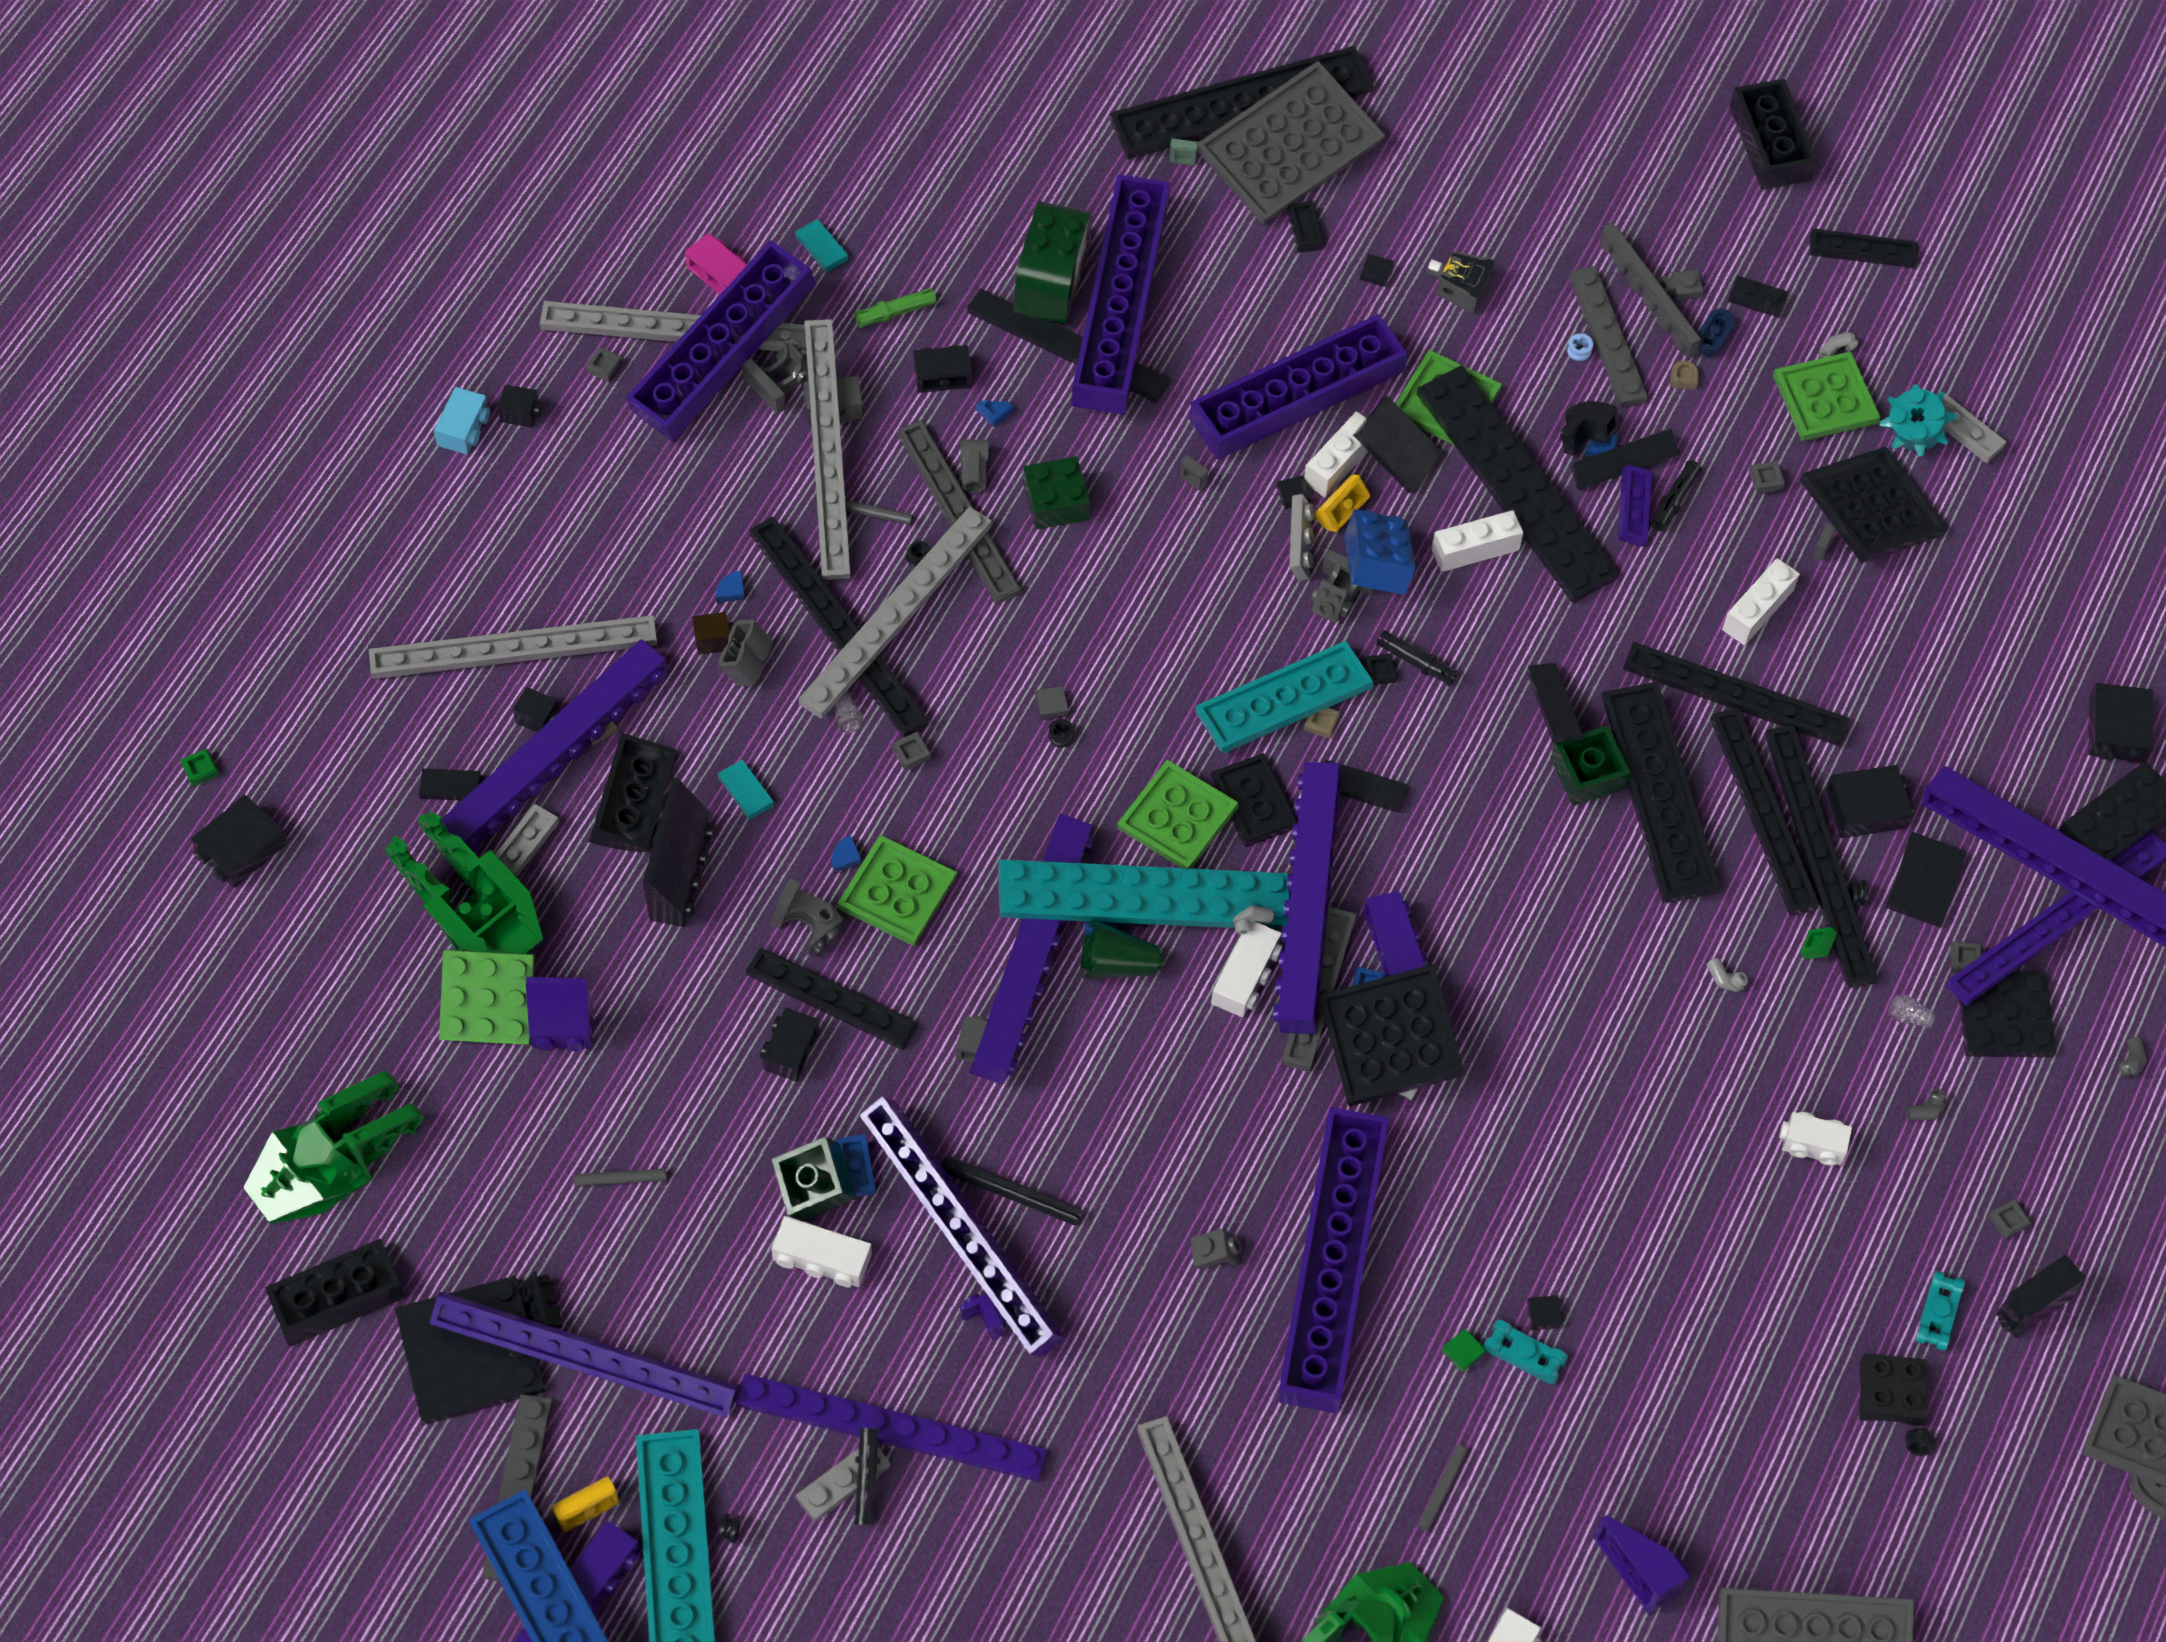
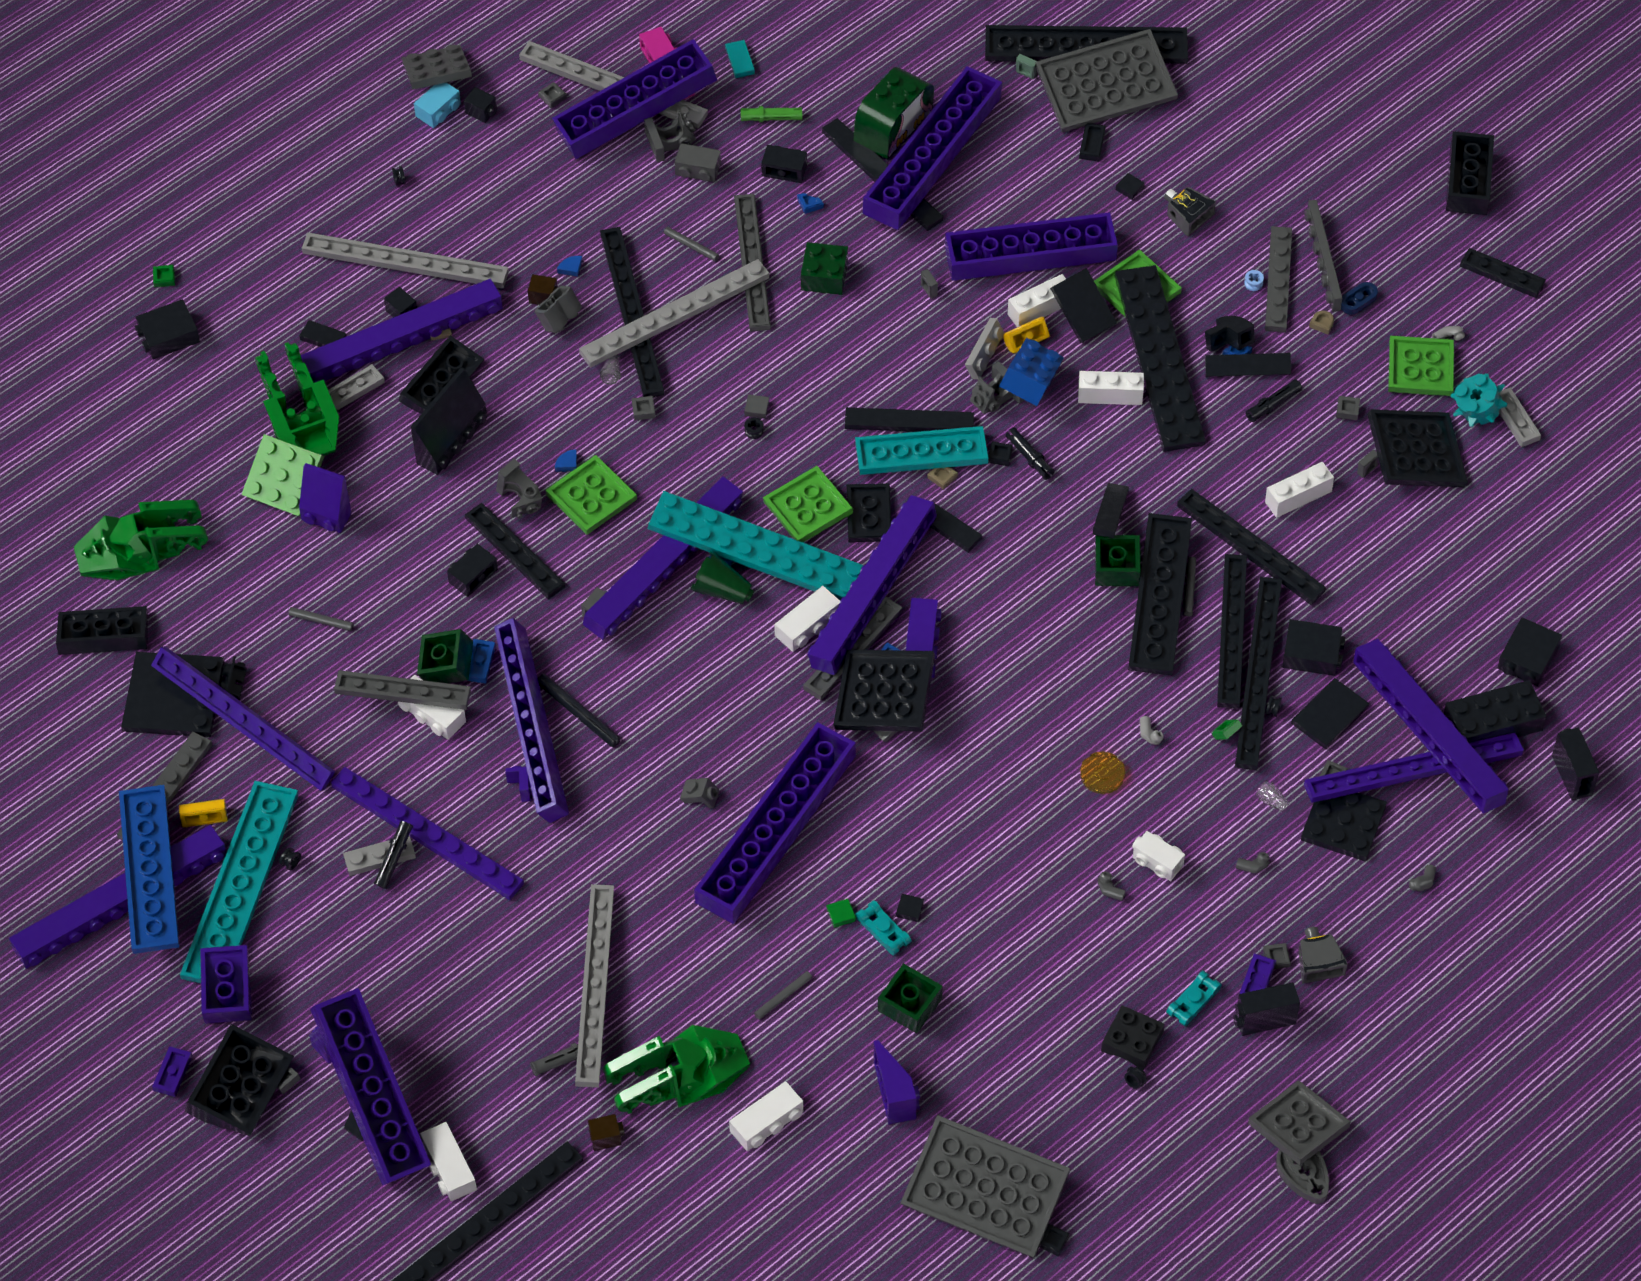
camera: 25 degrees right, 5 degrees down
teal tile [718,760,774,821] -> none
light grey plate [805,319,850,580] -> none
black plate [906,541,930,567] -> none
dark grey piece [960,439,988,494] -> none
light grey arm [1233,906,1274,934] -> none
black tile [1276,475,1311,509] -> none
dark purple plate [1617,464,1652,547] -> none
dark grey plate [1655,270,1703,301] -> none
black plate [1728,275,1789,318] -> none
none -> dark grey plate [334,670,471,710]
none -> black bush [392,166,406,186]
none -> dark grey plate [401,45,472,90]
none -> black tile [845,407,974,432]
none -> dark green brick [878,963,943,1034]
none -> clear yellow tile [1080,751,1125,794]
none -> dark grey arm [1098,871,1126,901]
none -> dark grey bar [1184,557,1196,616]
none -> dark purple plate [1239,953,1276,994]
none -> dark grey torso [1298,926,1347,984]

